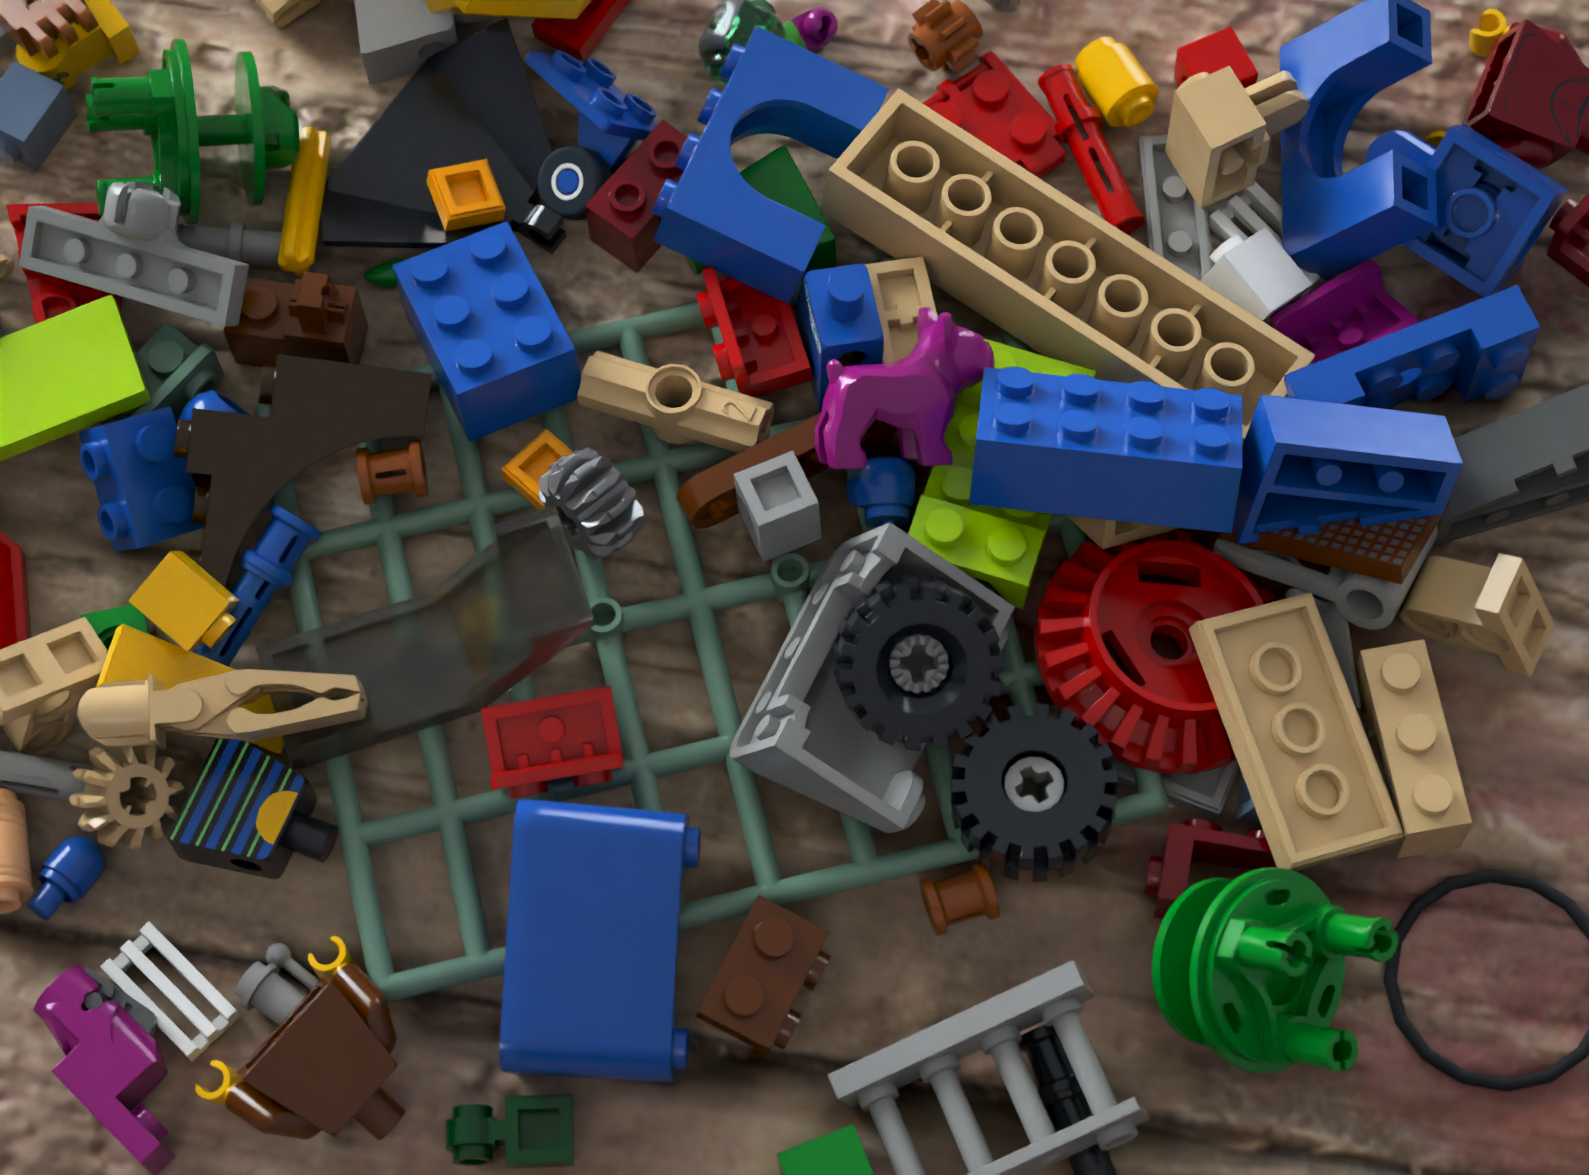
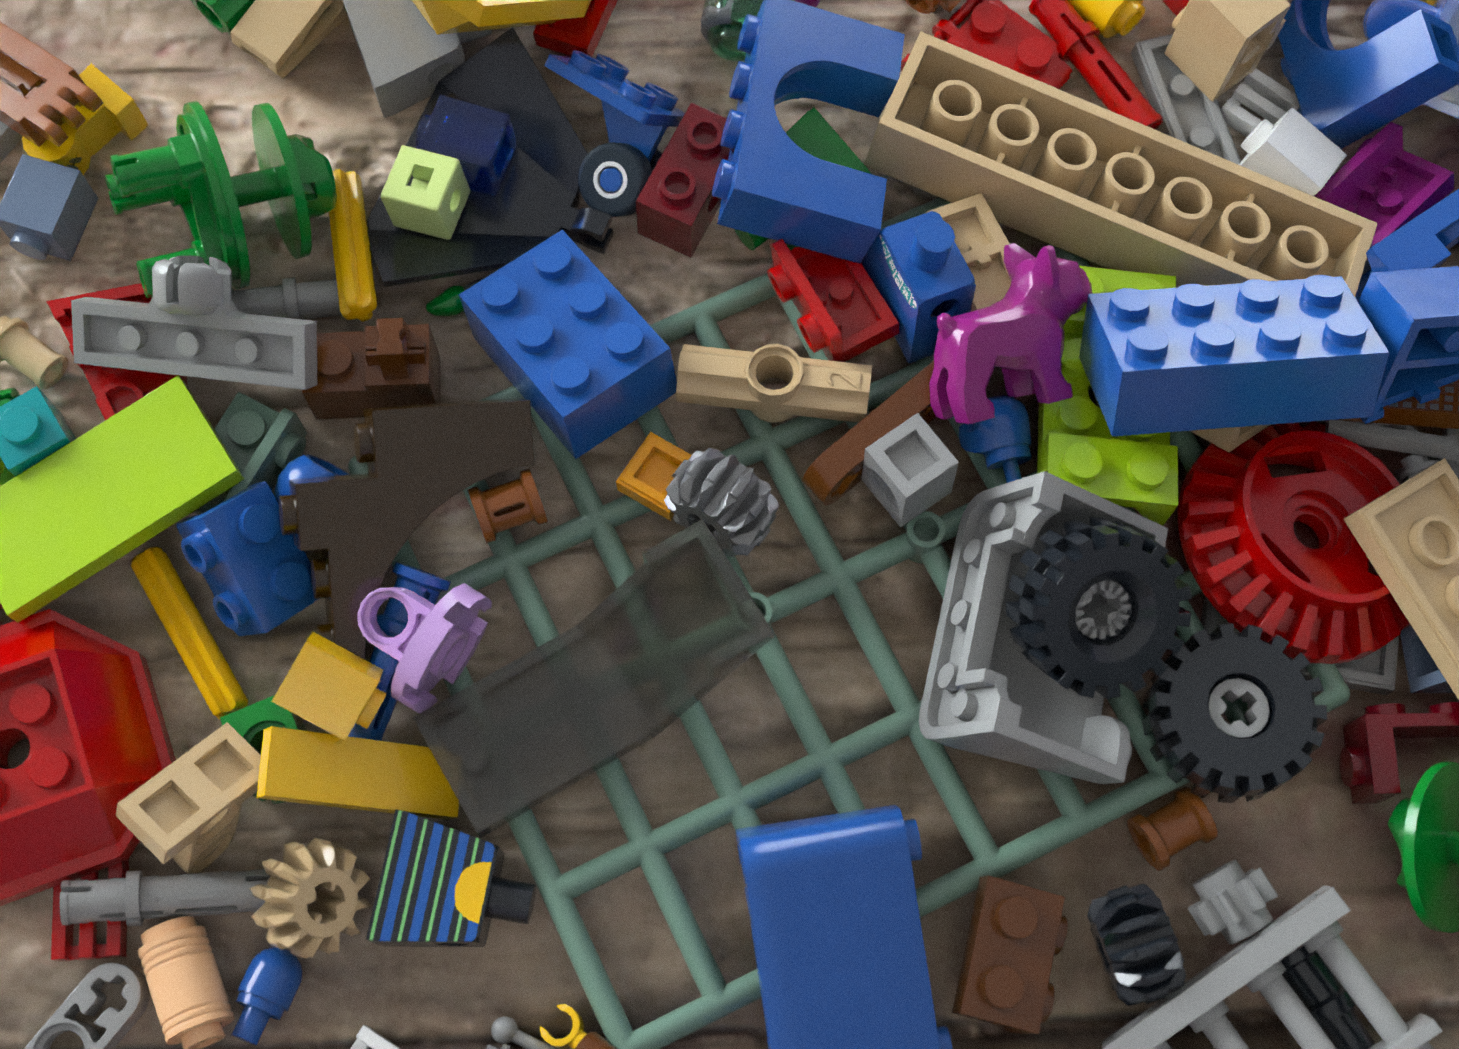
camera: 20 degrees left, 5 degrees up
tan arm [77,669,368,749] -> none
light orange tile [426,159,506,232] -> none
red bracket [481,685,624,798] -> none
none -> yellow axle [131,547,248,719]
none -> lavender tile [358,583,492,713]
none -> yellowish green piece [380,145,470,240]
none -> clear blue brick [415,95,517,196]
none -> black gear [1087,883,1186,1006]
none -> light grey gear [1188,859,1278,945]

